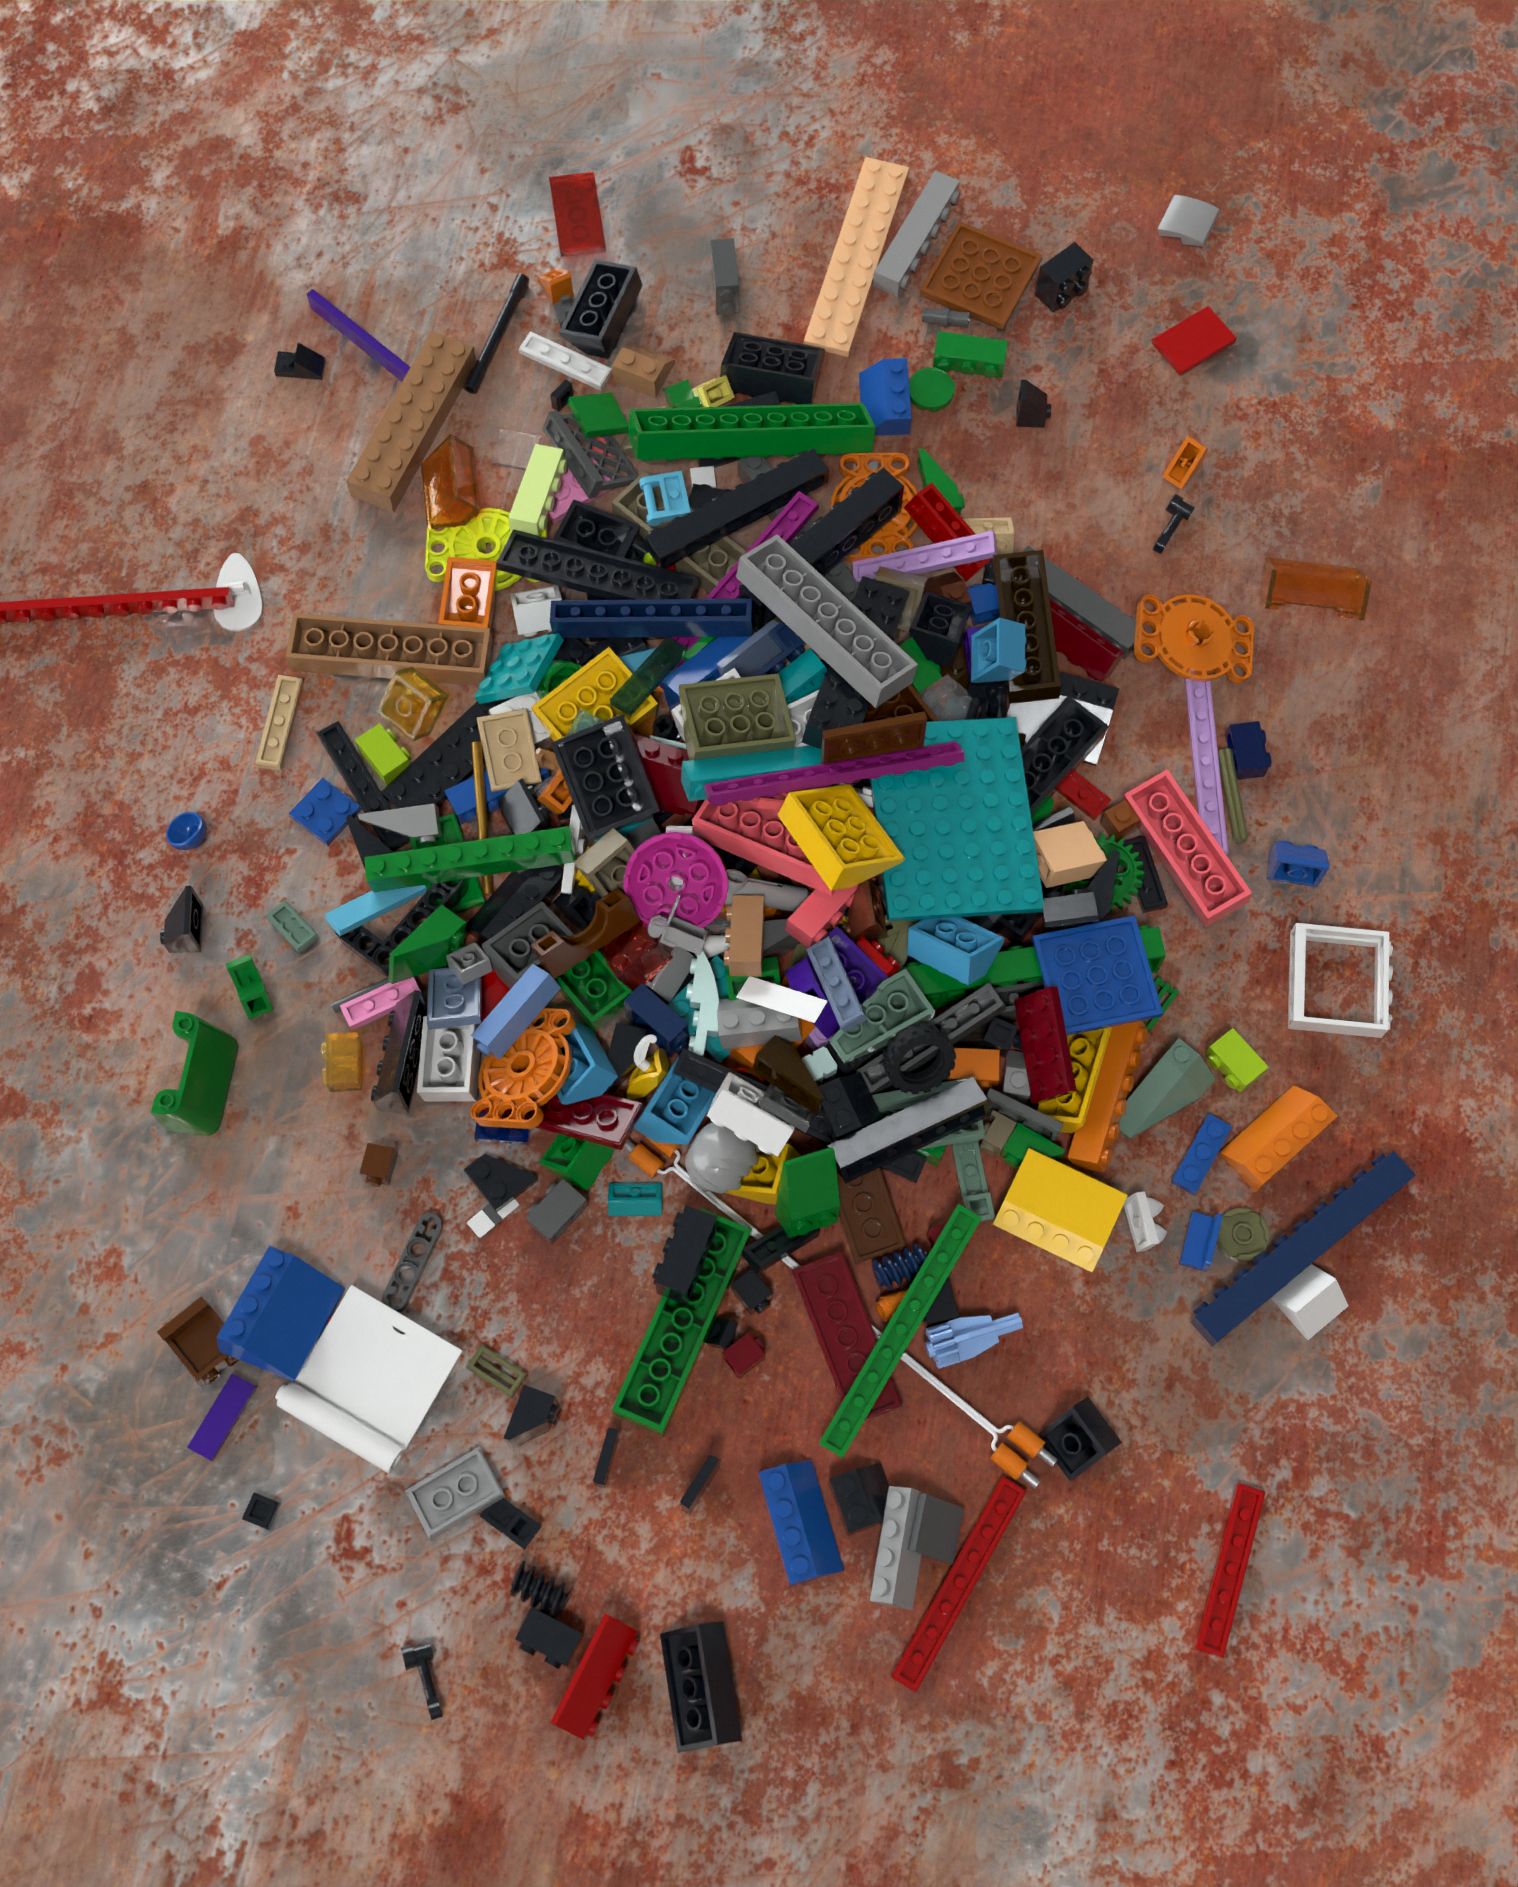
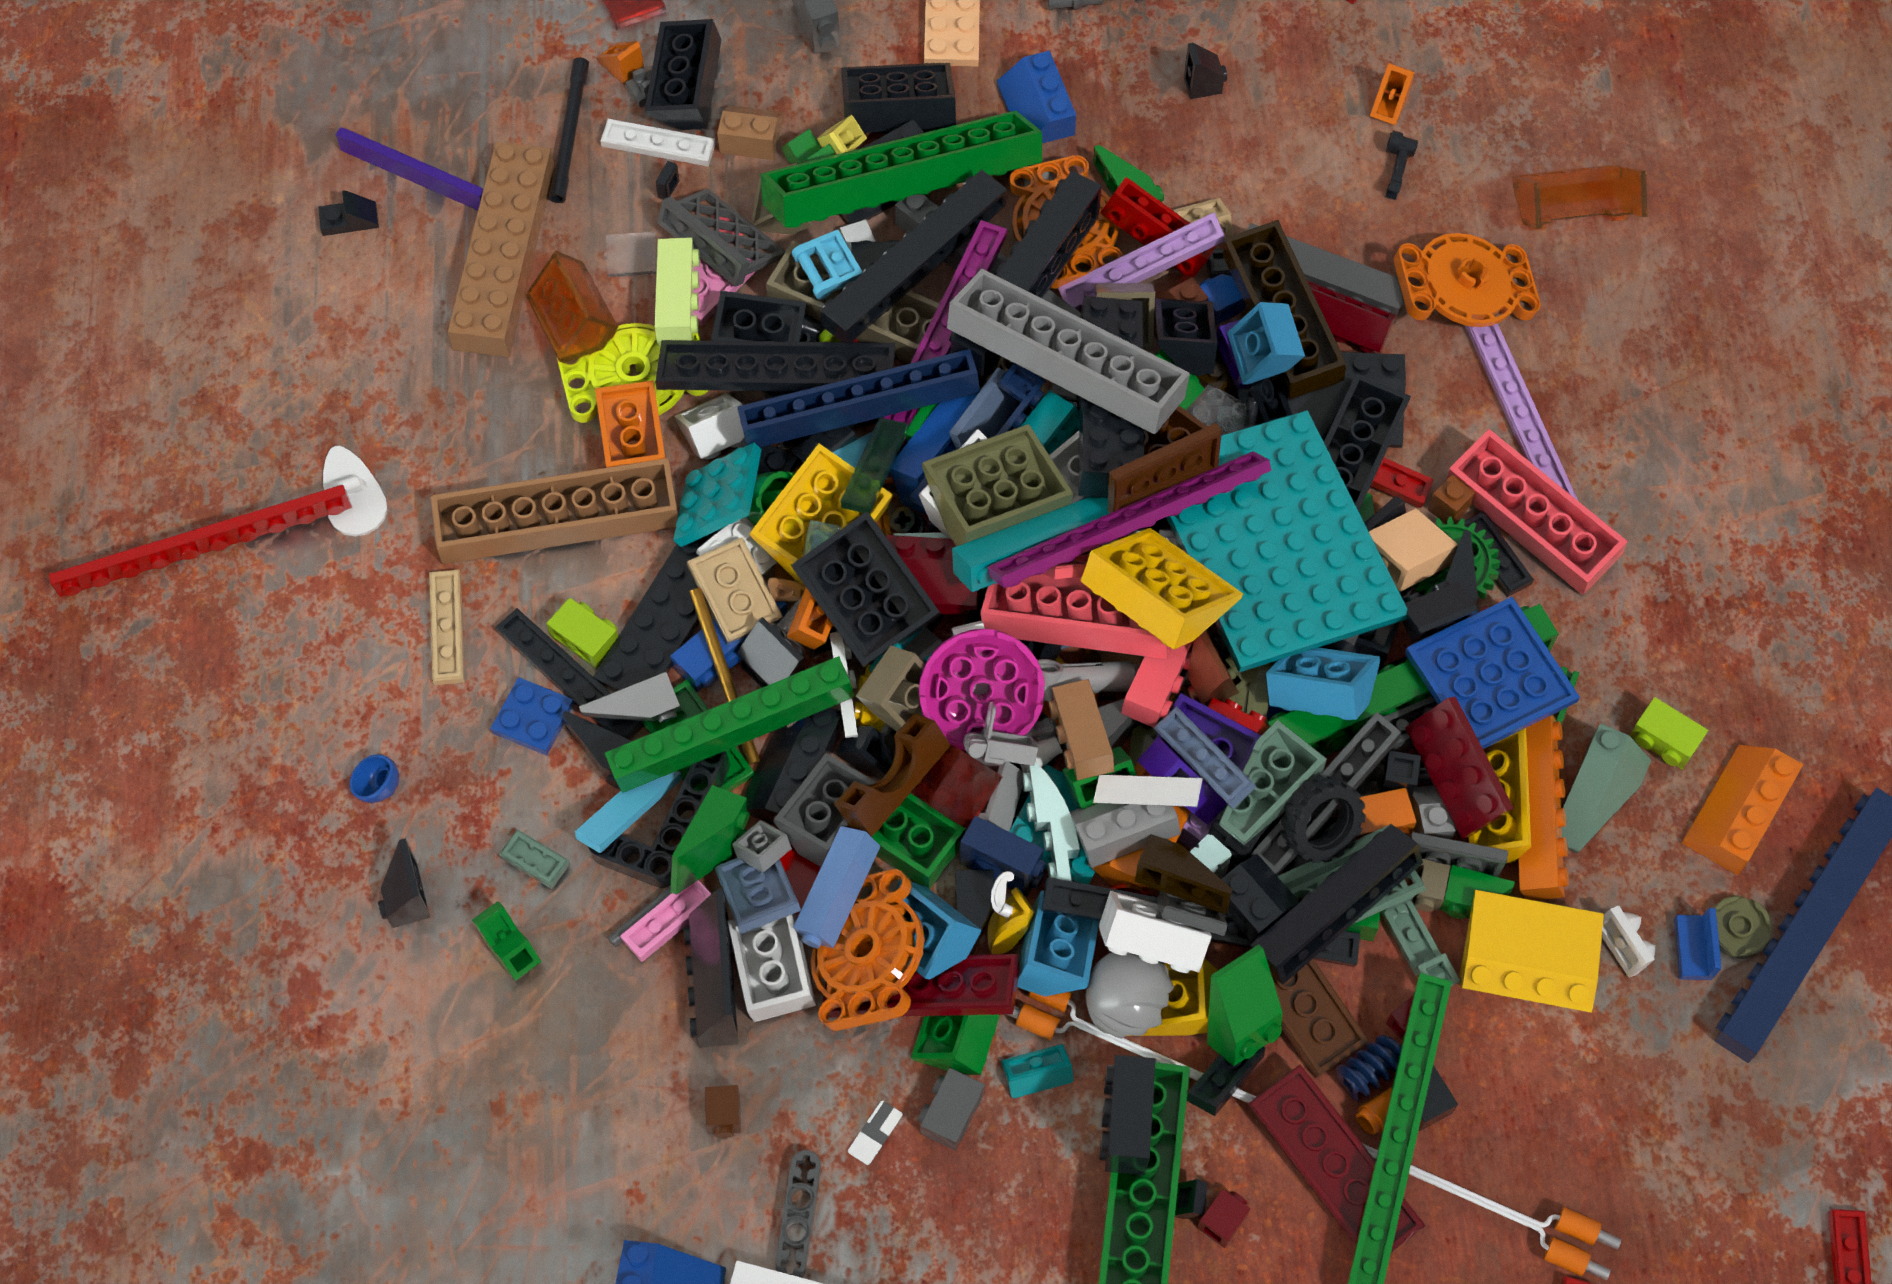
camera: 15 degrees left, 5 degrees down
green windscreen [151,1011,238,1136] -> none
clear yellow brick [321,1032,362,1092] -> none
clear yellow brick [376,666,449,741] -> none
black wing [464,1154,538,1213] -> none
clear blue plate [474,1113,530,1145] -> none
green tile [567,392,629,438] -> none
black brick [731,1268,772,1315] -> none
green tile [909,368,955,412] -> none
light blue piece [924,1313,1023,1369] -> none
green brick [933,331,1008,378] -> none
black slope [1037,1397,1122,1482] -> none
blue plate [1171,1114,1233,1195] -> none
olive axle [1218,748,1248,843] -> none
clear blue brick [1225,721,1272,780] -> none
blue slope [1266,841,1330,887] -> none
white slope [1271,1264,1348,1340] -> none
white window [1288,923,1393,1038] -> none

